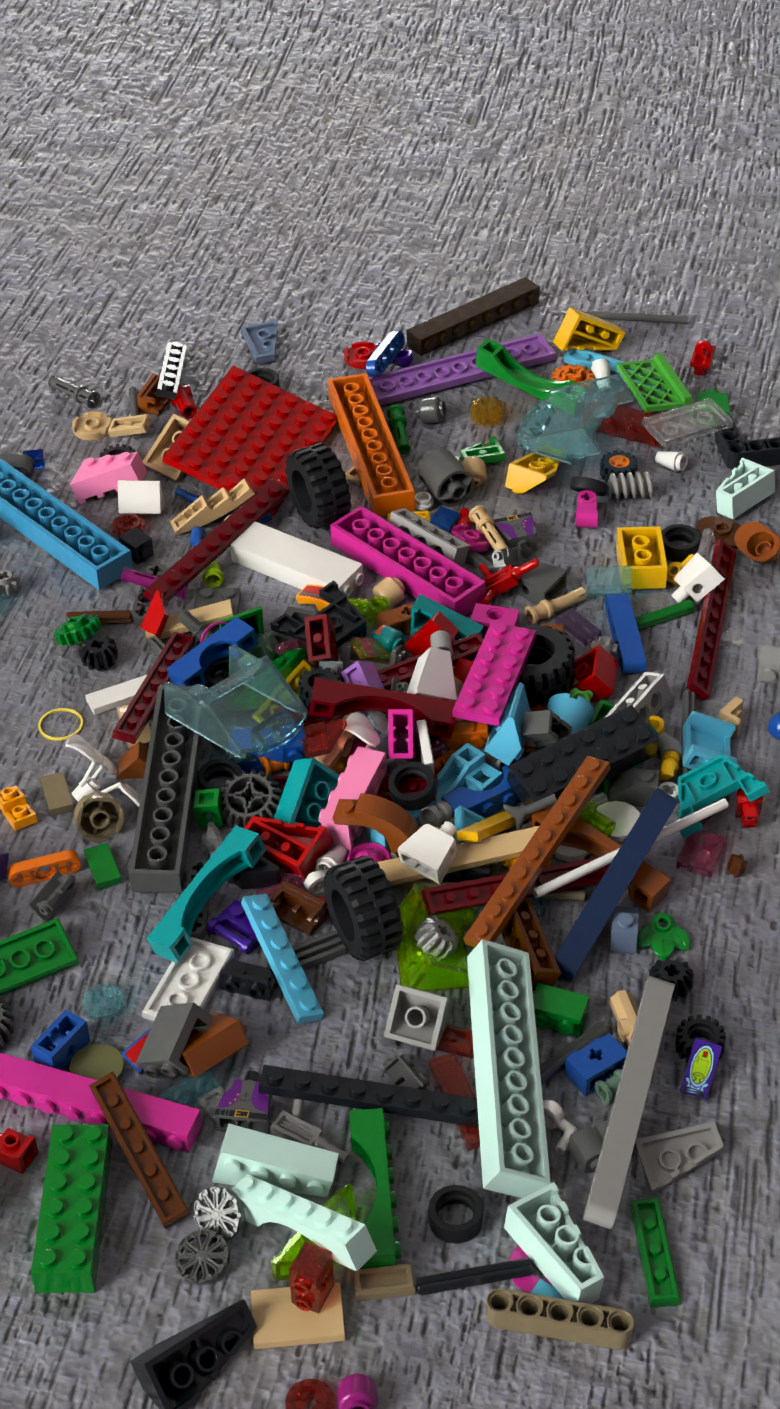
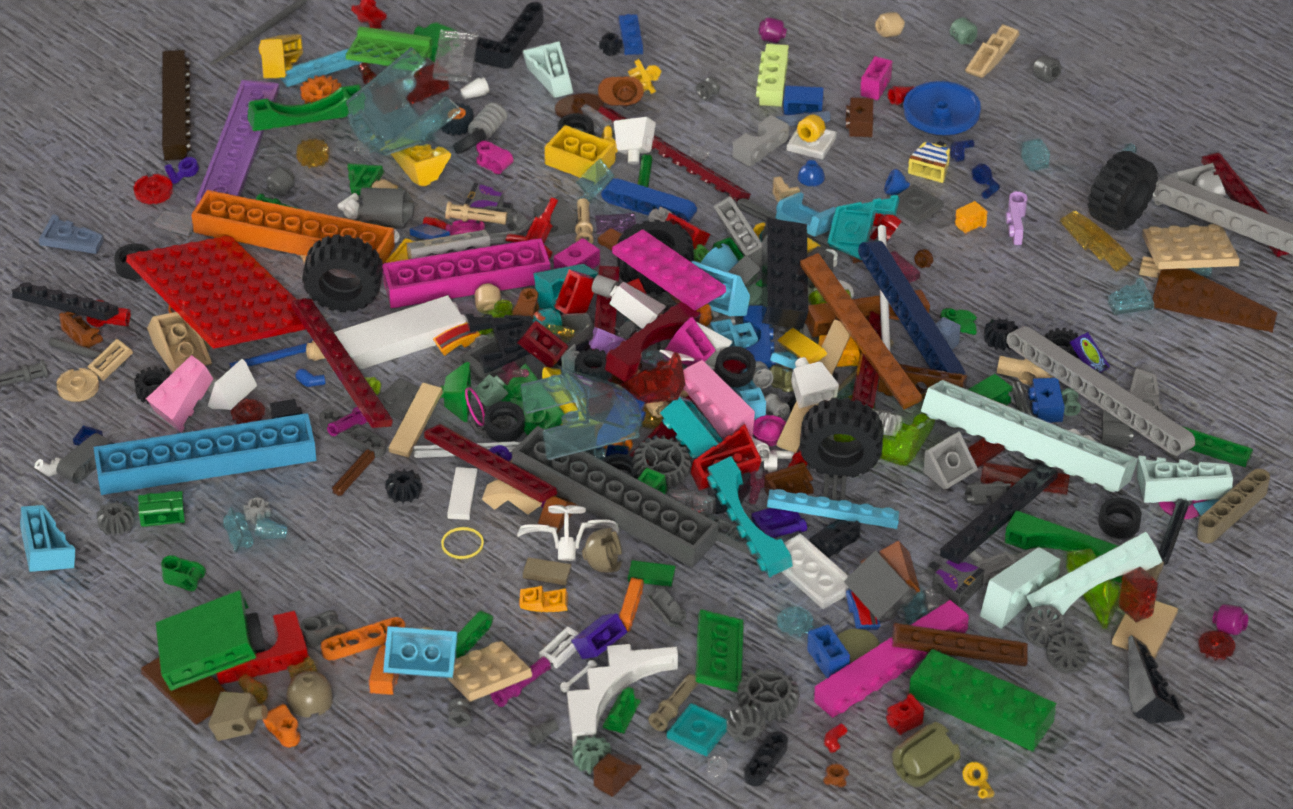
camera: 60 degrees left, 0 degrees up
green gear [53,614,102,646] -> none
red tile [140,590,169,637] -> none
blue arch [167,617,259,686] -> none
tan slope [170,479,255,535] -> none
dark grey axle [178,610,213,641] -> none
dark orange arch [333,793,419,853] -> none
blue beam [366,331,405,377] -> none
dark grey piece [503,794,557,830] -> none
white cone [591,359,611,390] -> none

